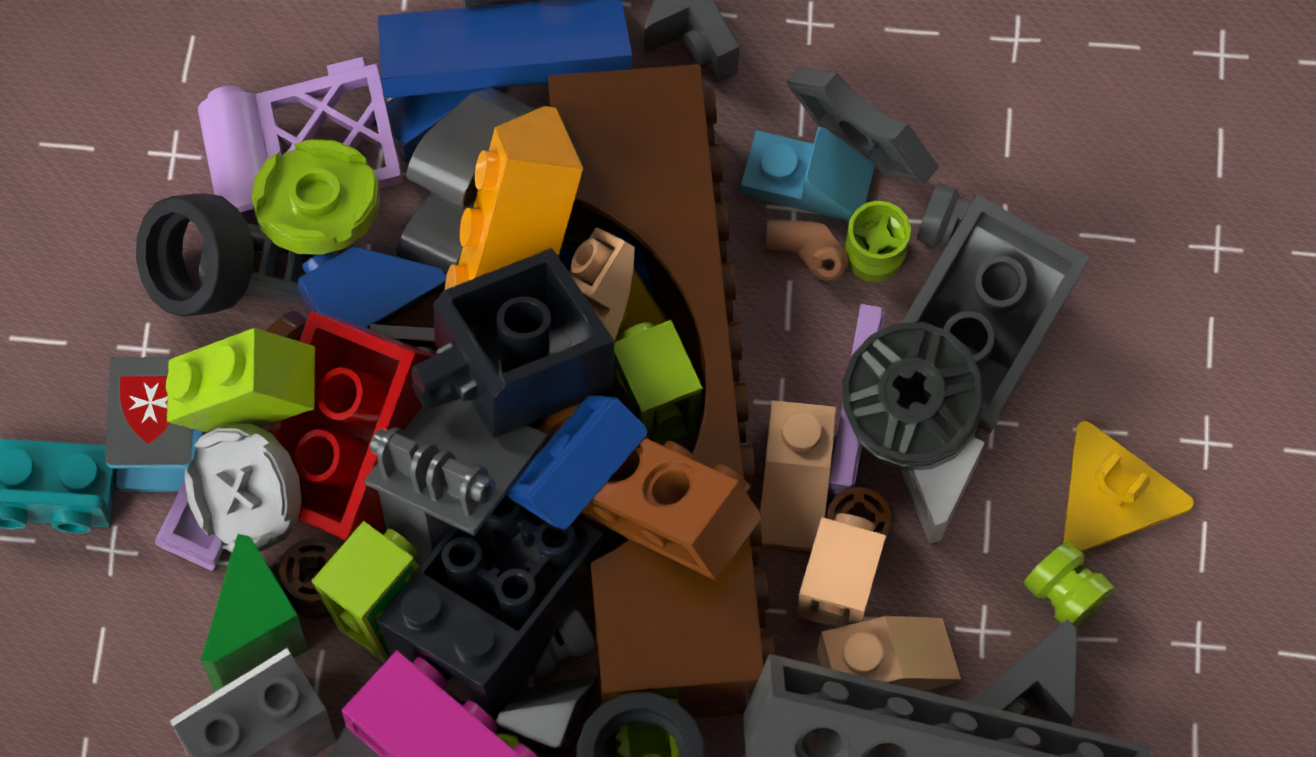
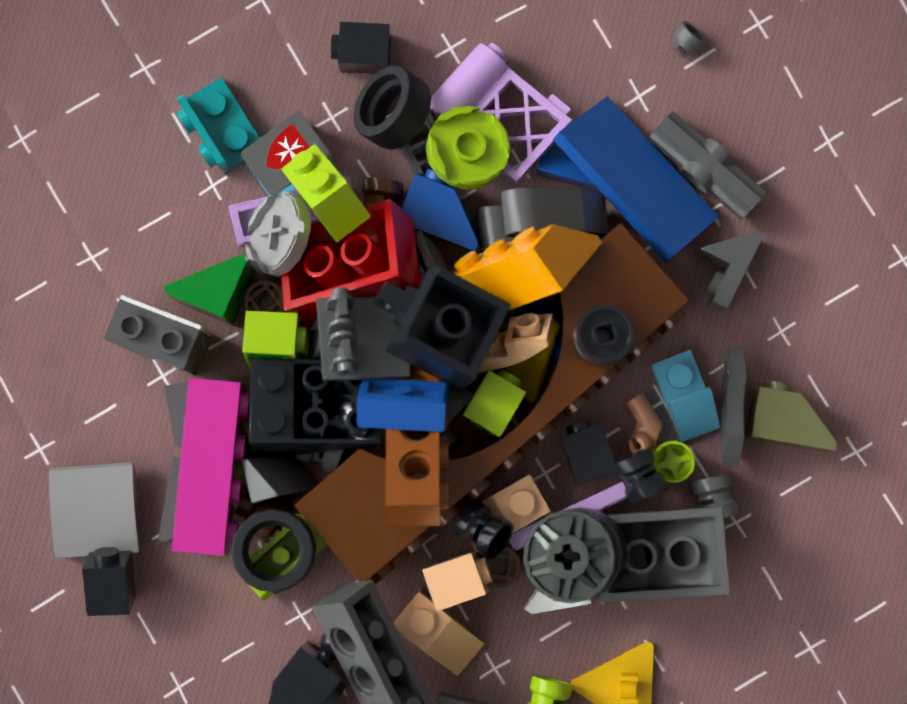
camera: 60 degrees right, 15 degrees up
none -> black brick [331,22,391,74]
none -> black wheel [453,500,514,559]
none -> black brick [559,419,615,486]
none -> black wheel [573,305,634,367]
none -> black wheel [612,447,668,504]
none -> olive slope [746,381,837,452]

